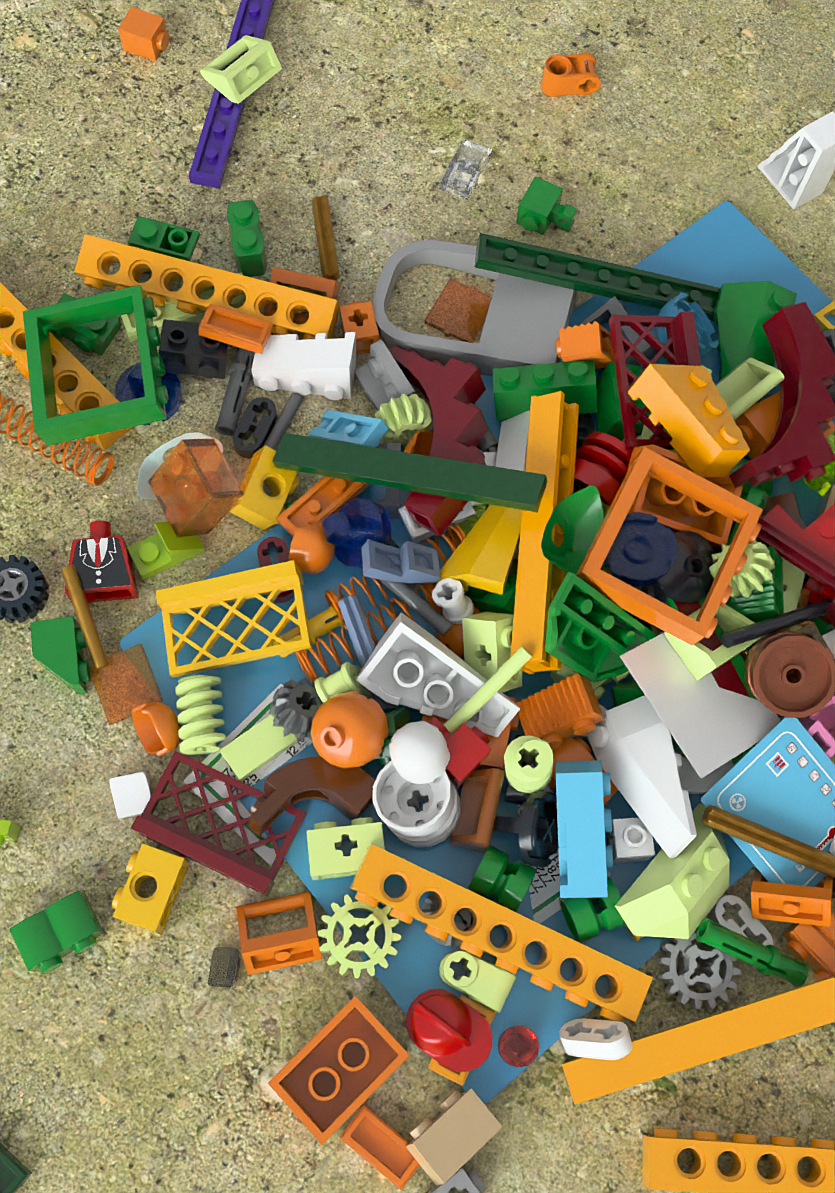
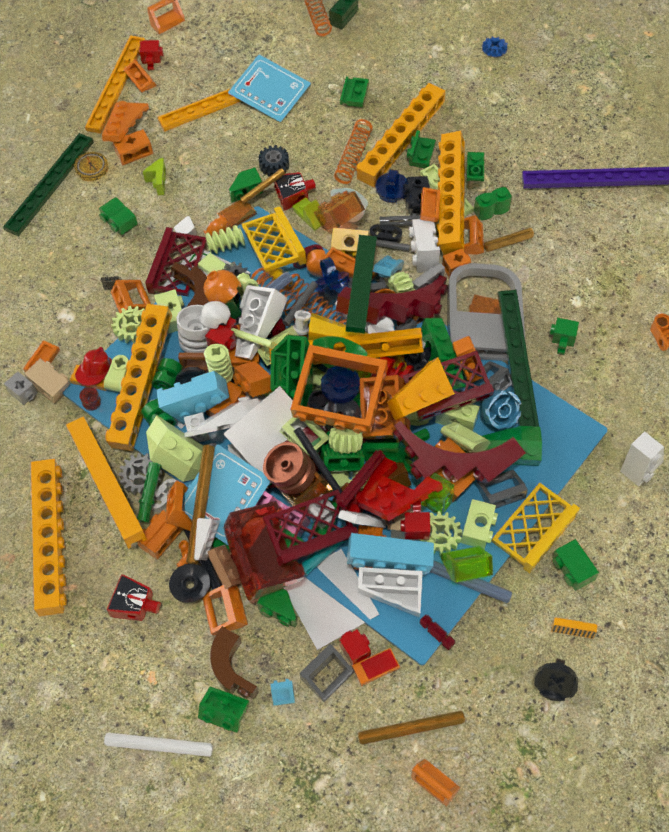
camera: 85 degrees right, 10 degrees down
green window [23,285,169,446] -> none
yellow brick [112,844,189,935] -> none
orange brick [118,7,169,61] -> none
yellowish green tile [200,35,282,104] -> none
orange brick [268,996,410,1145] -> none
sand blue slope [362,539,440,583] -> none
clear slope [439,139,493,200] -> none
white beam [559,1018,633,1060] -> none

